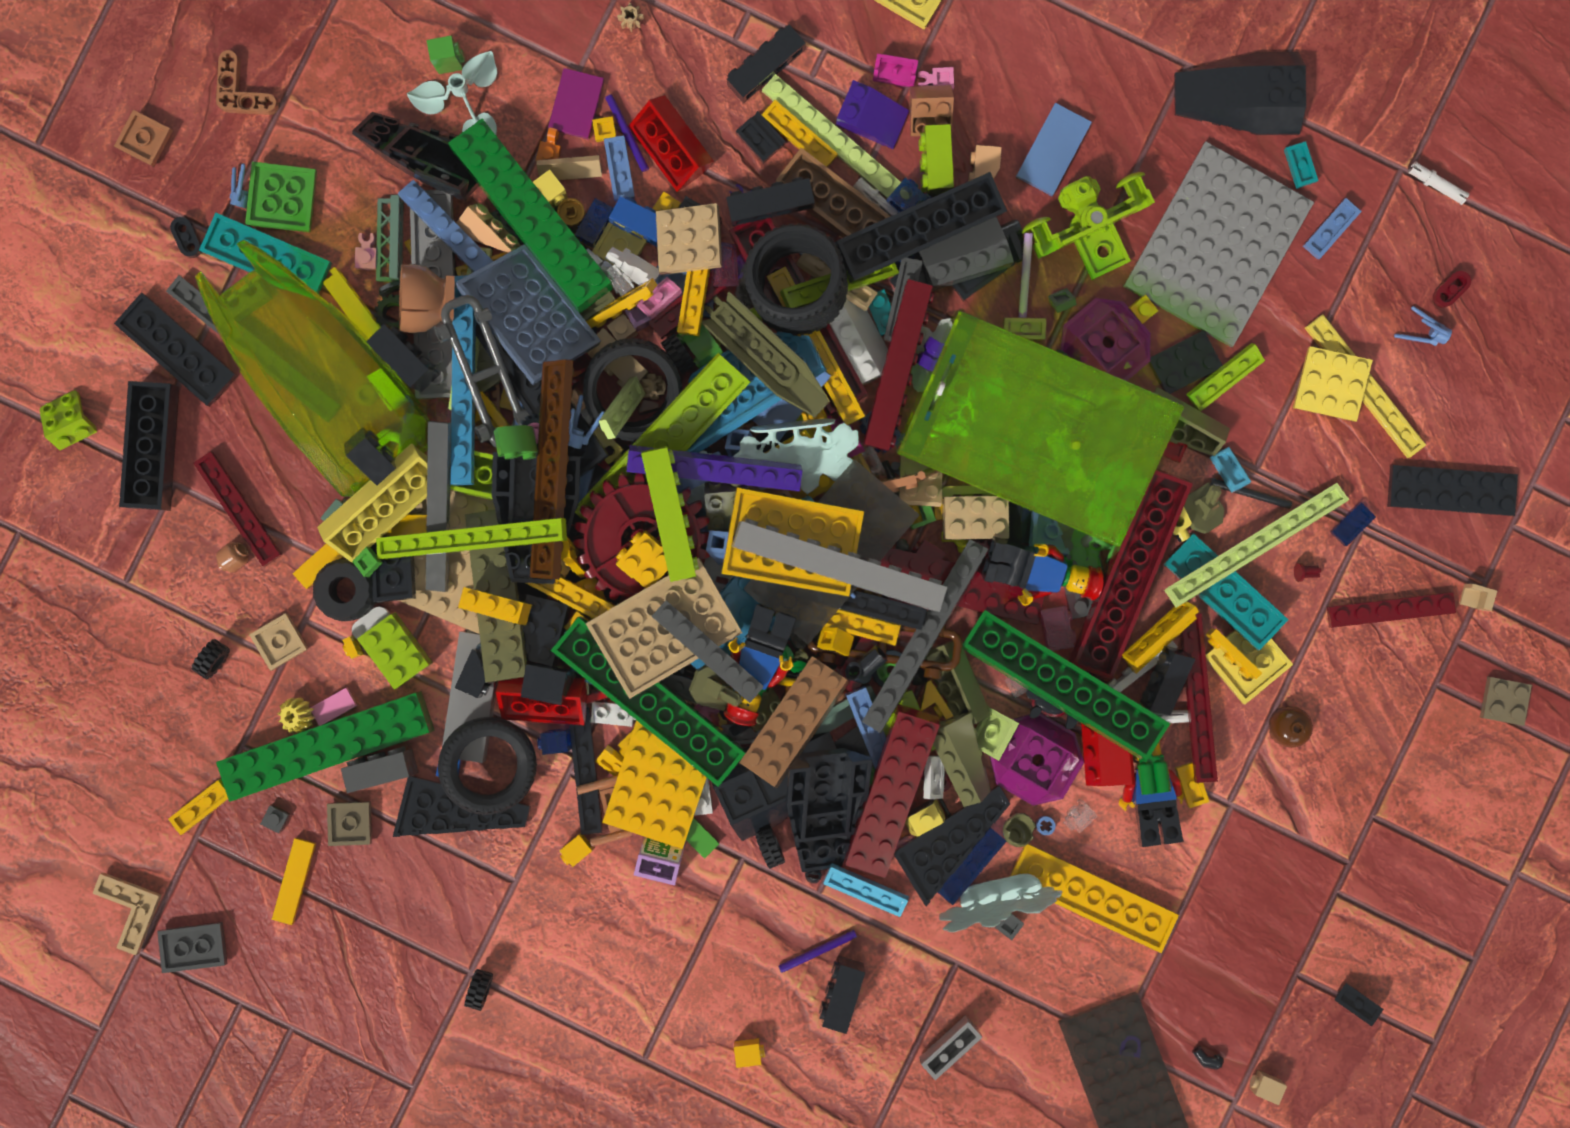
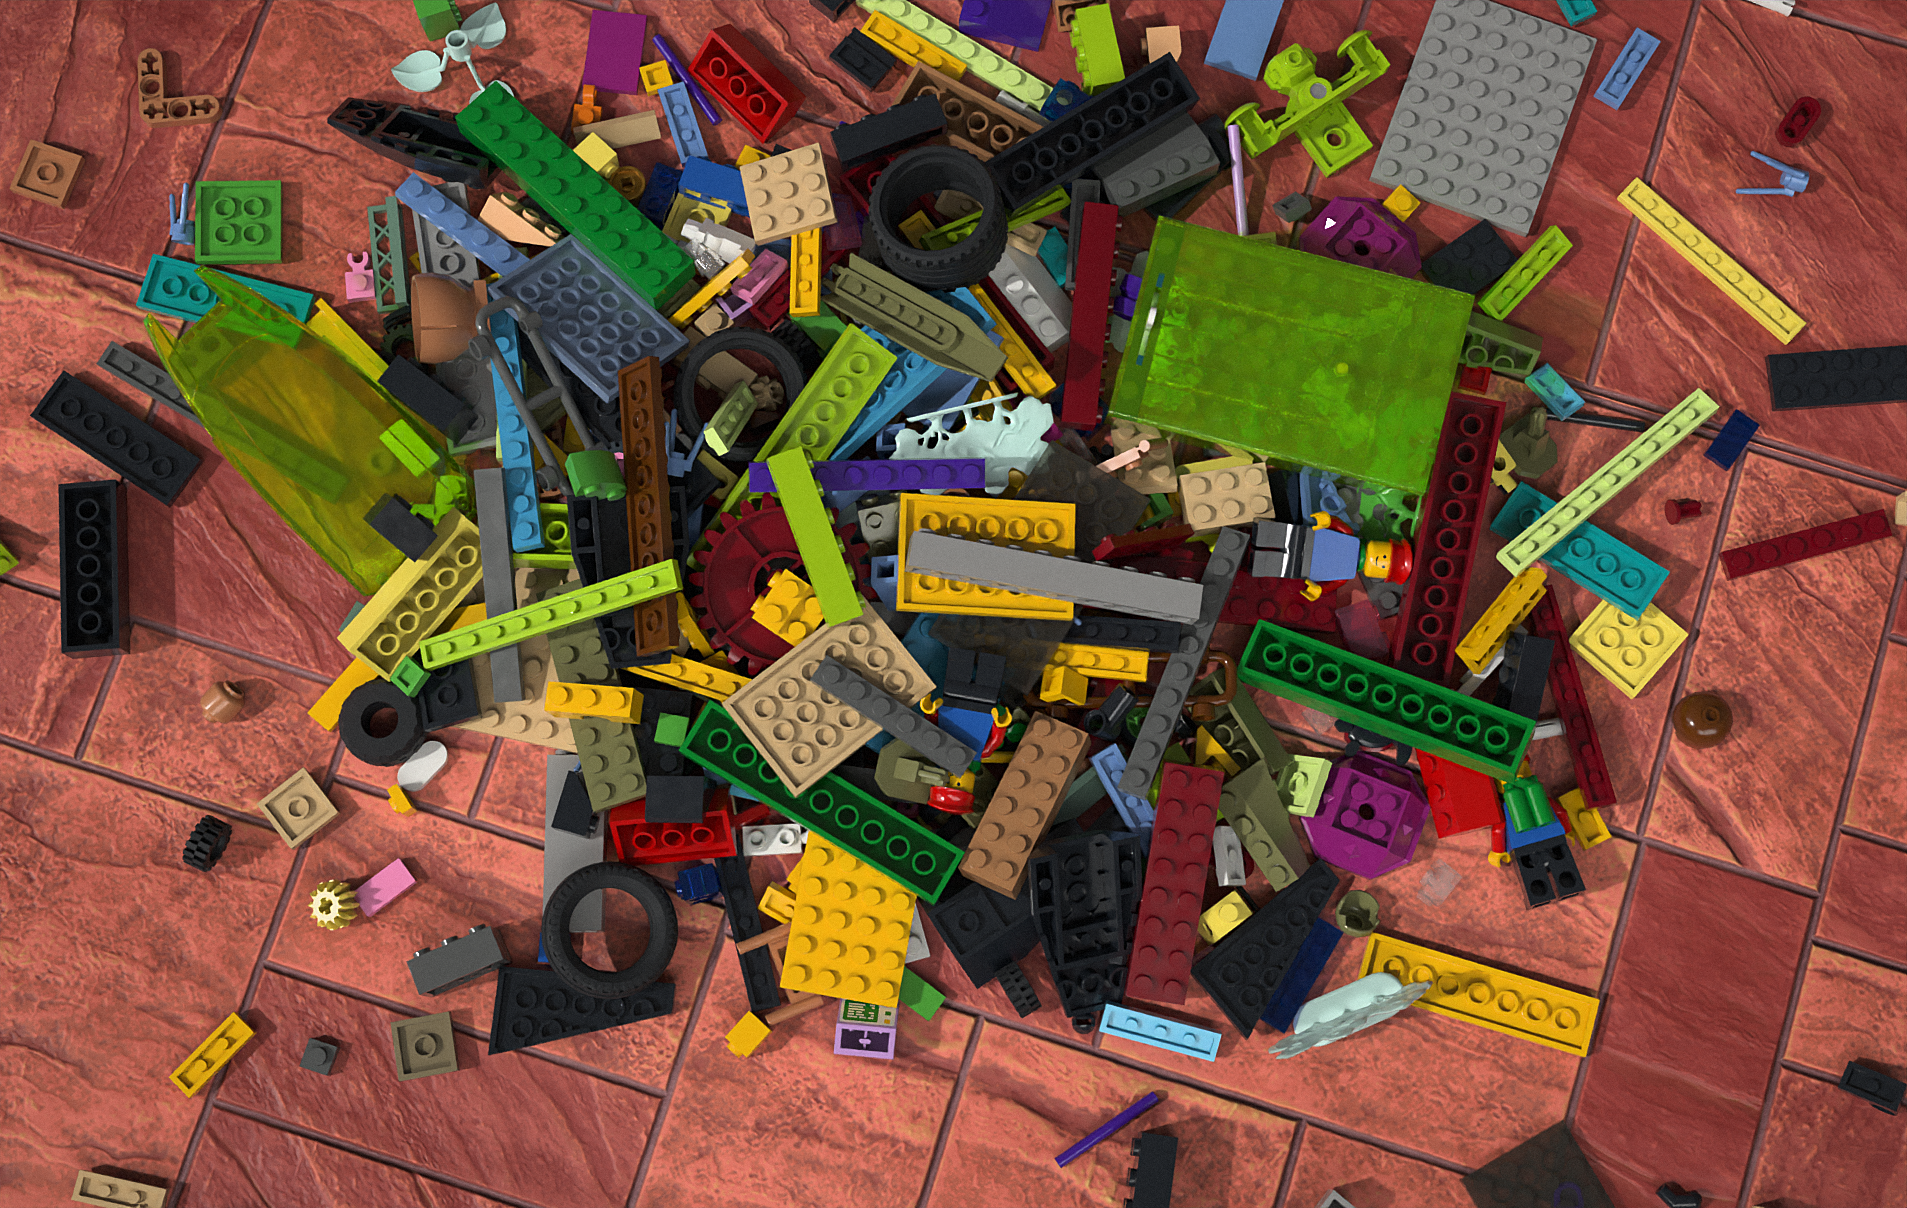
camera: 10 degrees left, 10 degrees down
black plate [170,217,202,258] -> none
dark red plate [193,451,282,567] -> none
green brick [216,691,435,802] -> none
yellow tile [272,837,316,925] -> none
lime brick [357,613,433,690] -> none
dark grey plate [995,913,1024,940] -> none
medium blue bush [1036,816,1056,835] -> none
yellow plate [1205,628,1262,679] -> none
light yellow plate [1293,346,1373,422] -> none
none -> bright green tile [654,712,690,747]
none -> dark red plate [1092,523,1195,561]

